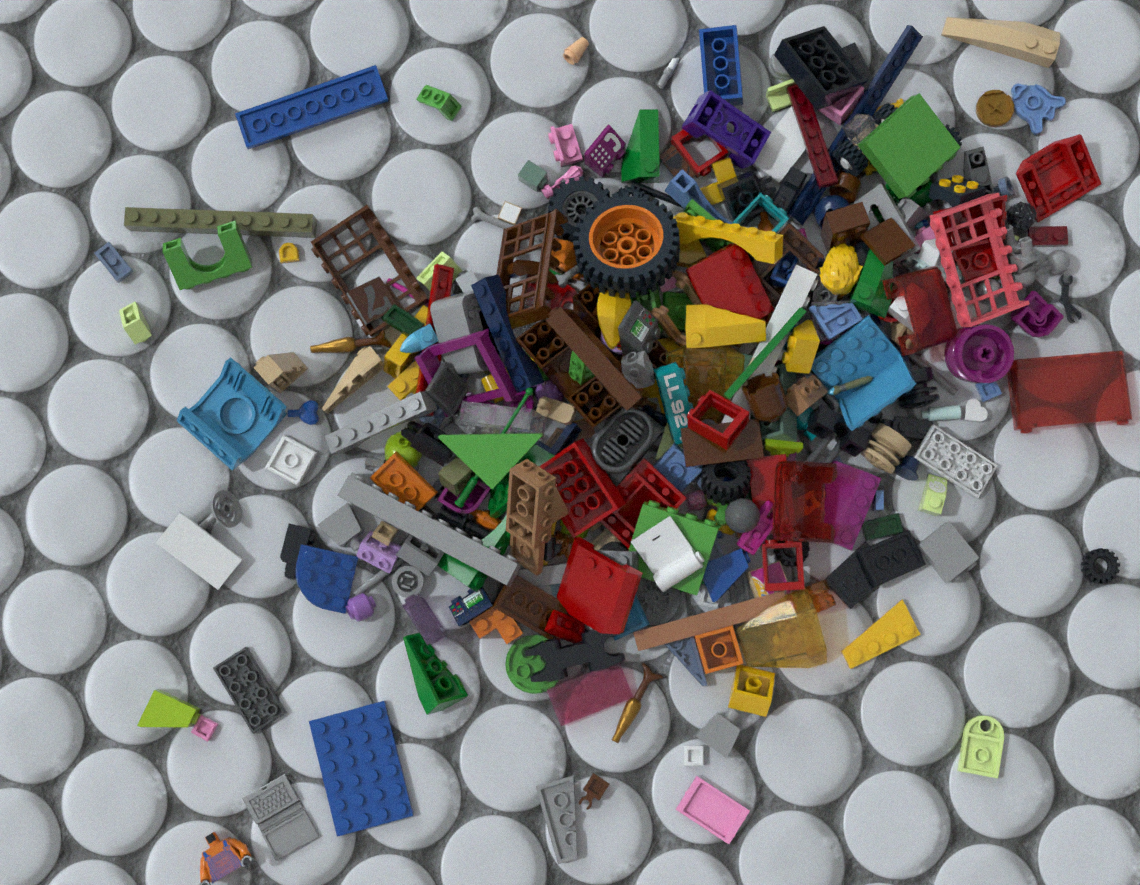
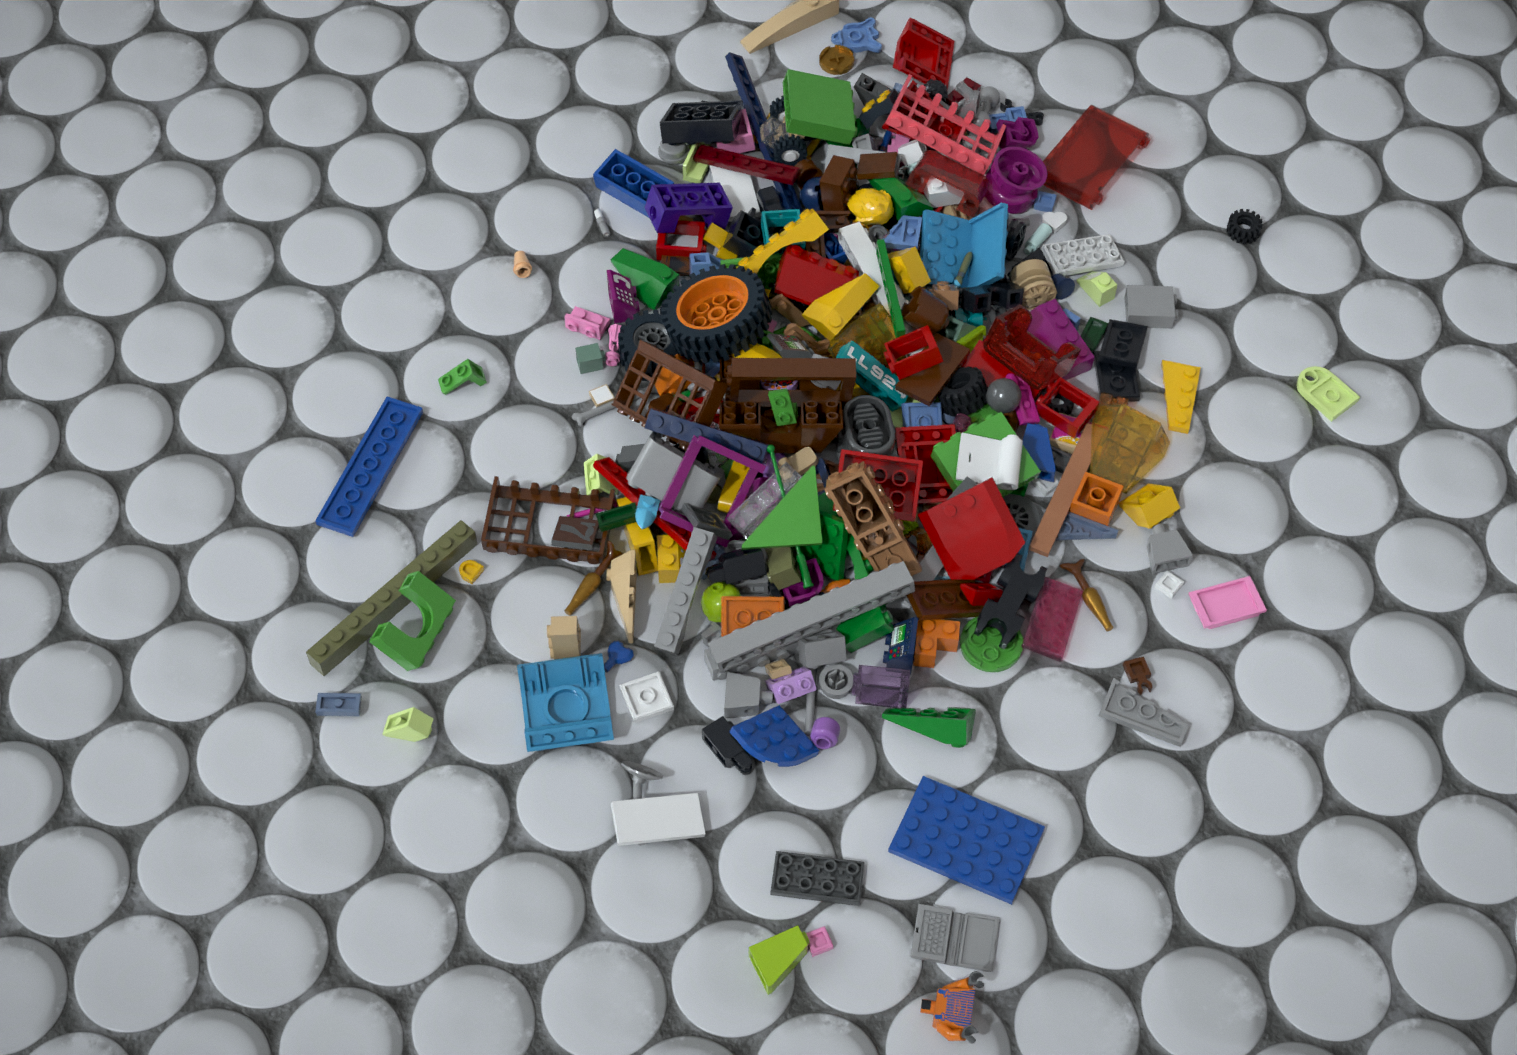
camera: 60 degrees left, 25 degrees down
none -> medium blue slope [989,106,1027,133]

